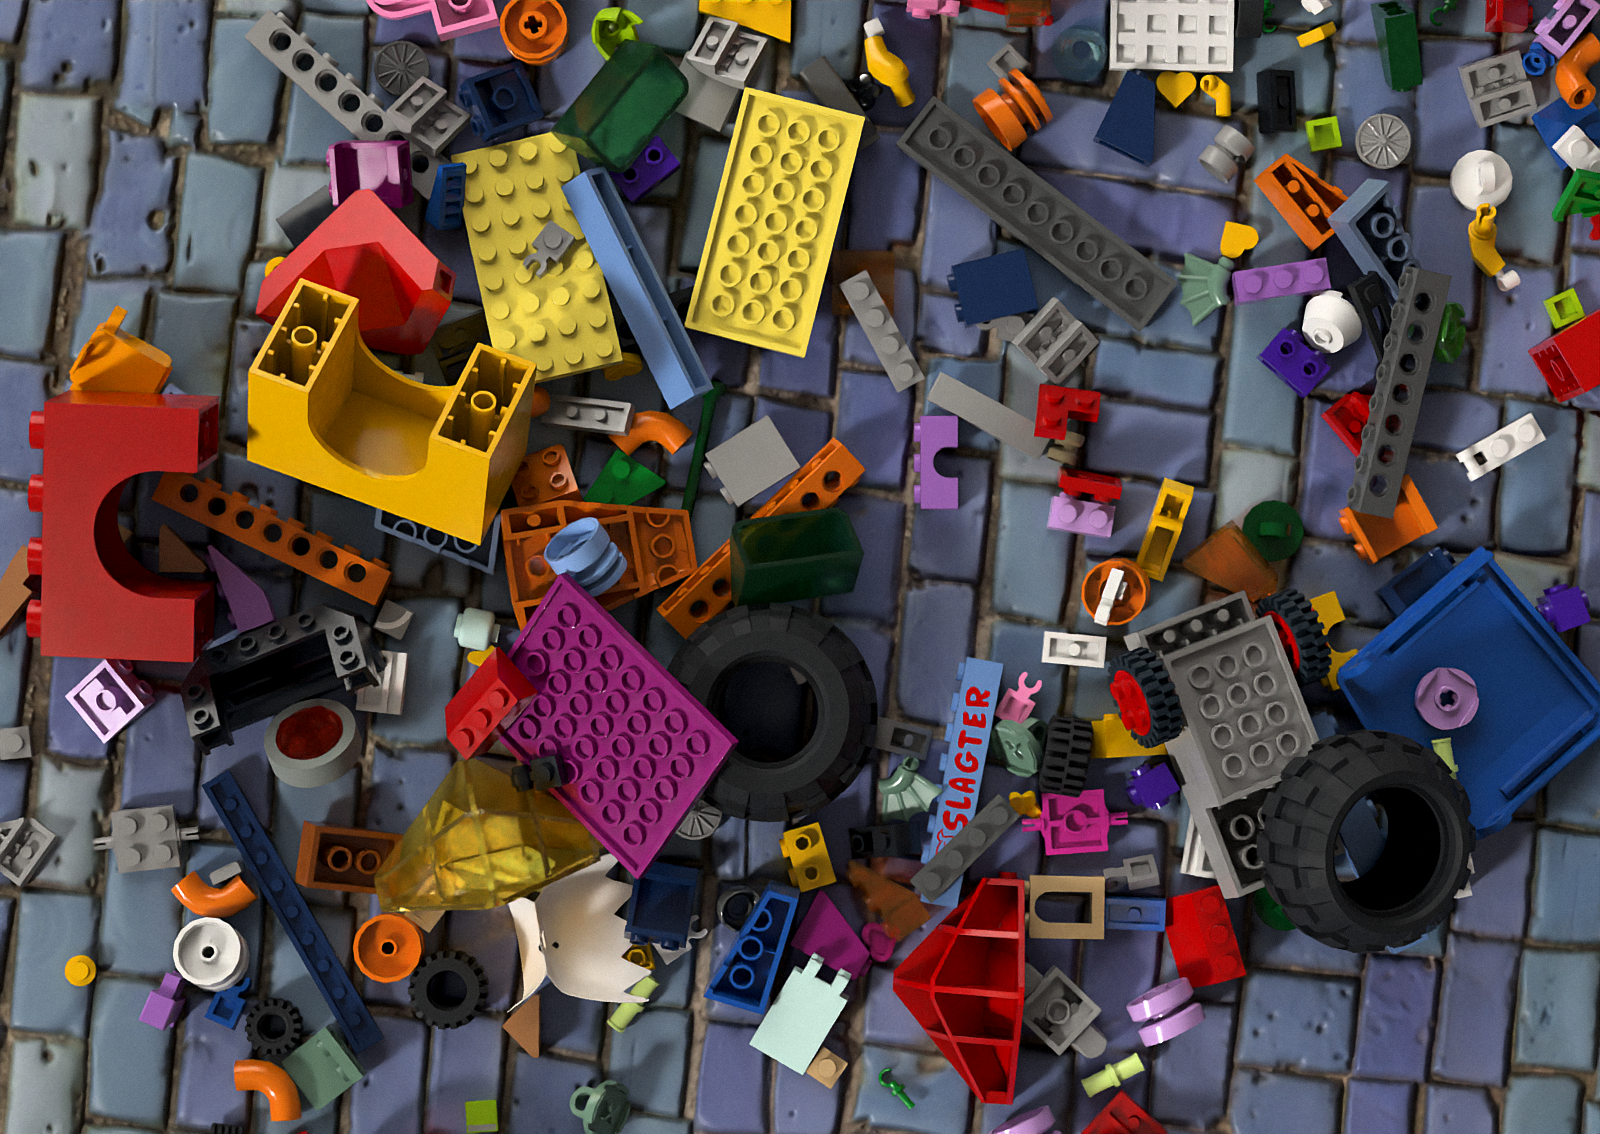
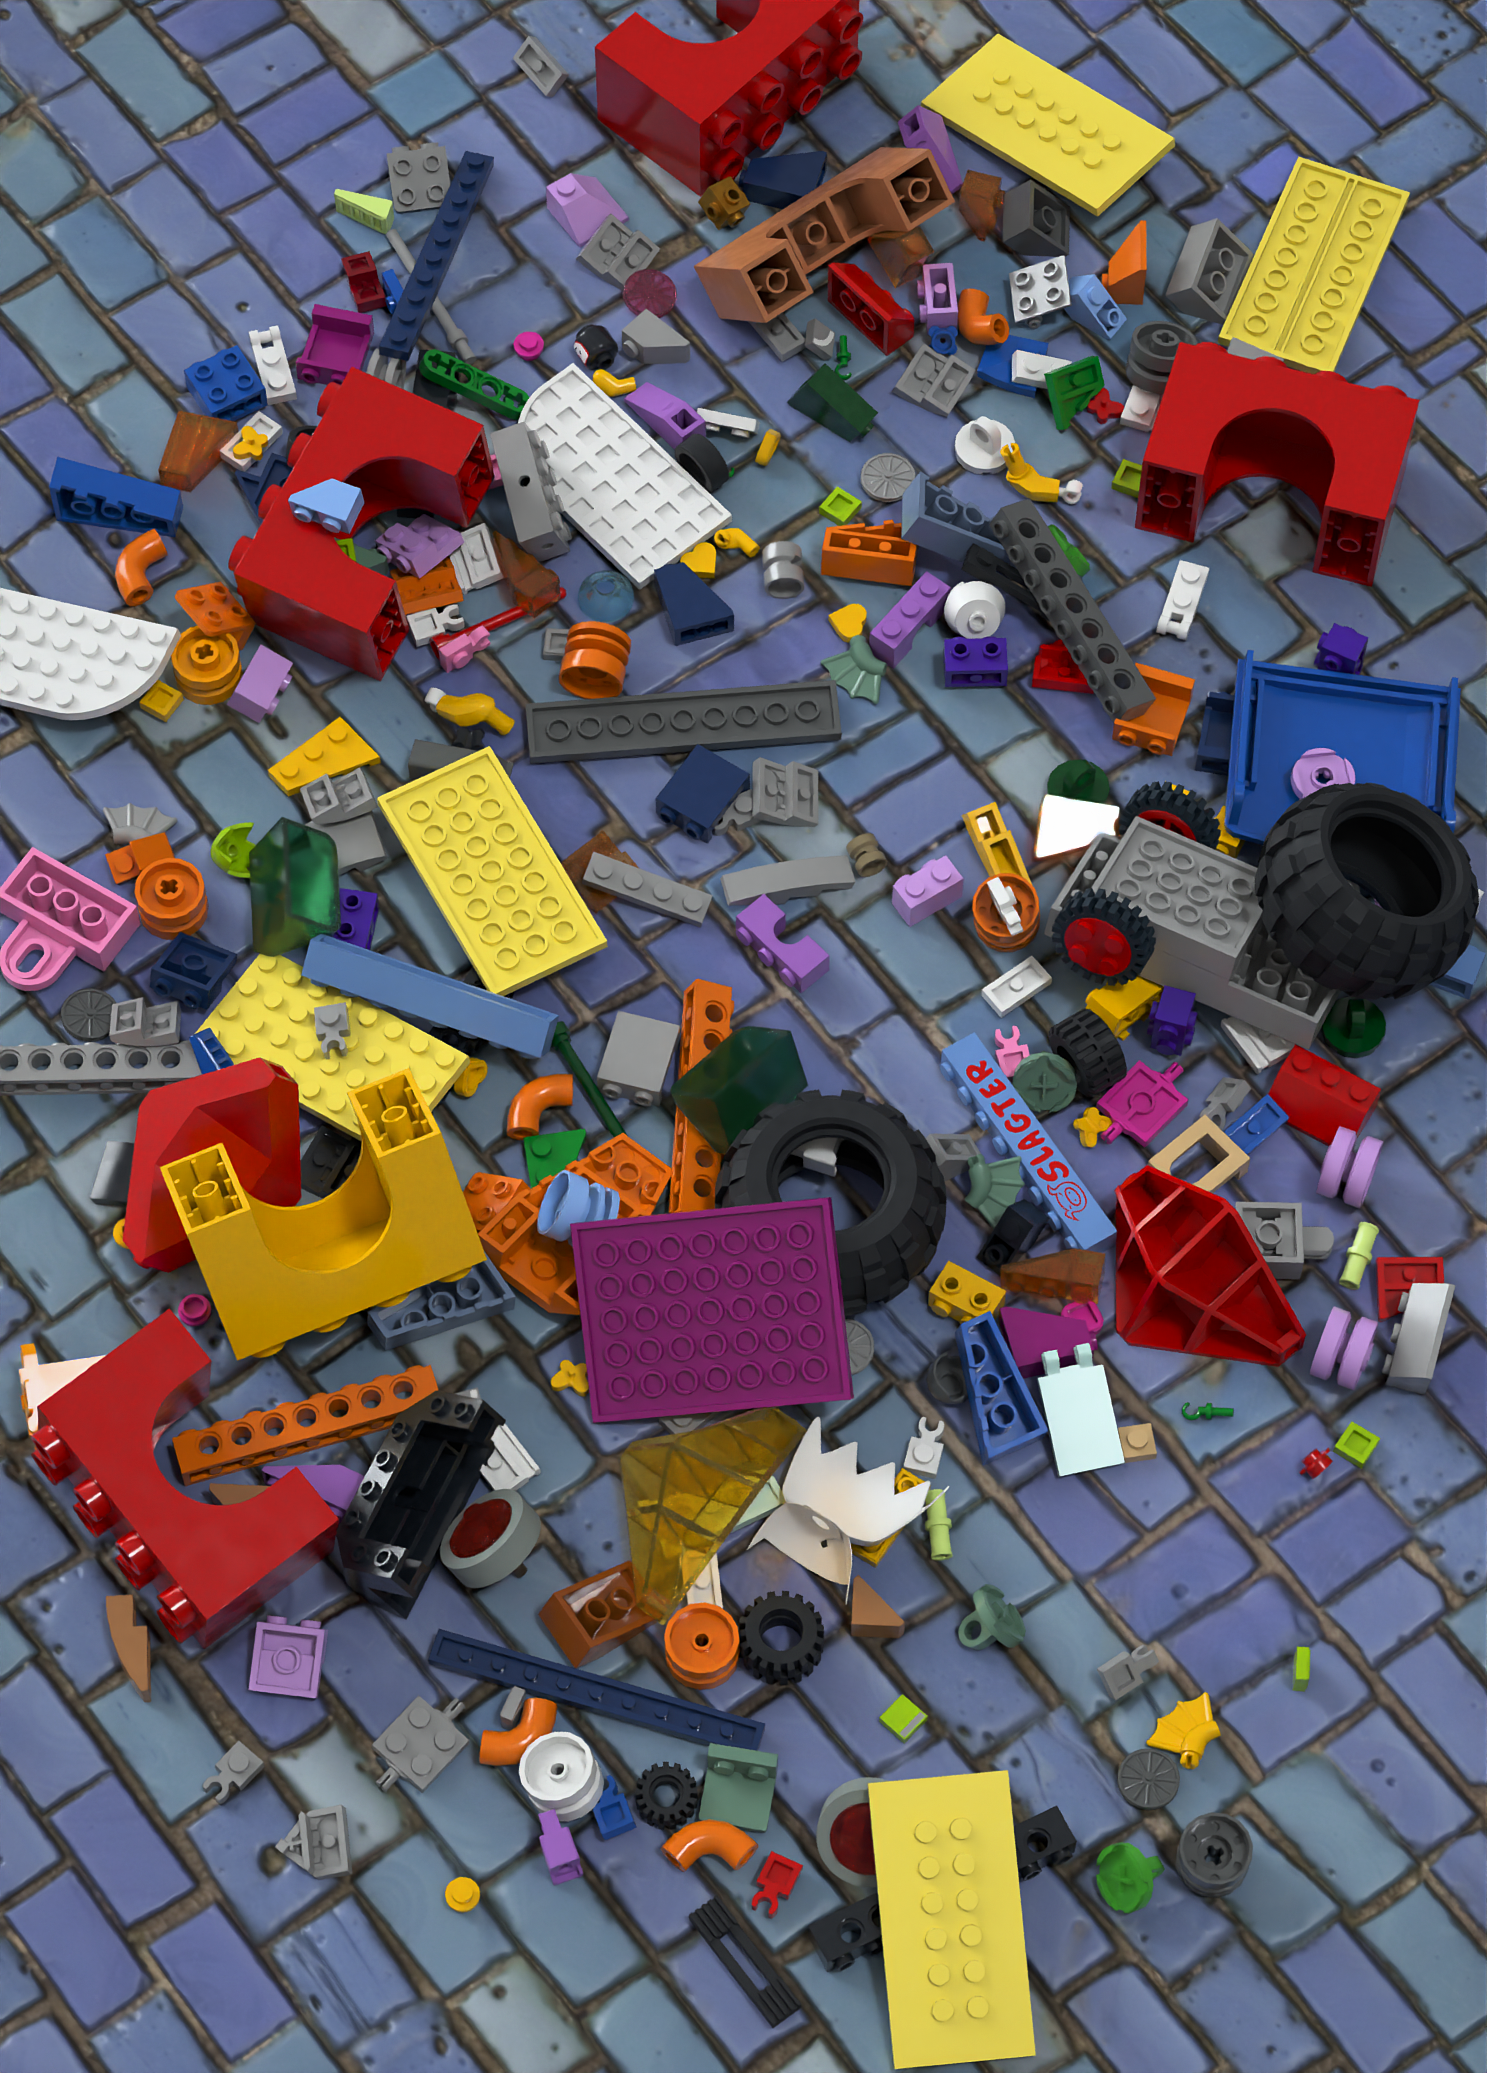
camera: 40 degrees left, 25 degrees down
magenta panel [326,140,414,208] -> none
red slope [445,647,539,761] -> none
light aqua head [453,607,500,651] -> none
black plate [509,753,569,793] -> none
light grey plate [540,393,636,436] -> none
dark blue panel [624,862,698,951] -> none
dark grey plate [909,794,1020,903] -> none
red plate [1034,383,1101,440] -> none
red plate [1057,466,1122,503] -> none
black slope [1256,69,1297,134] -> none

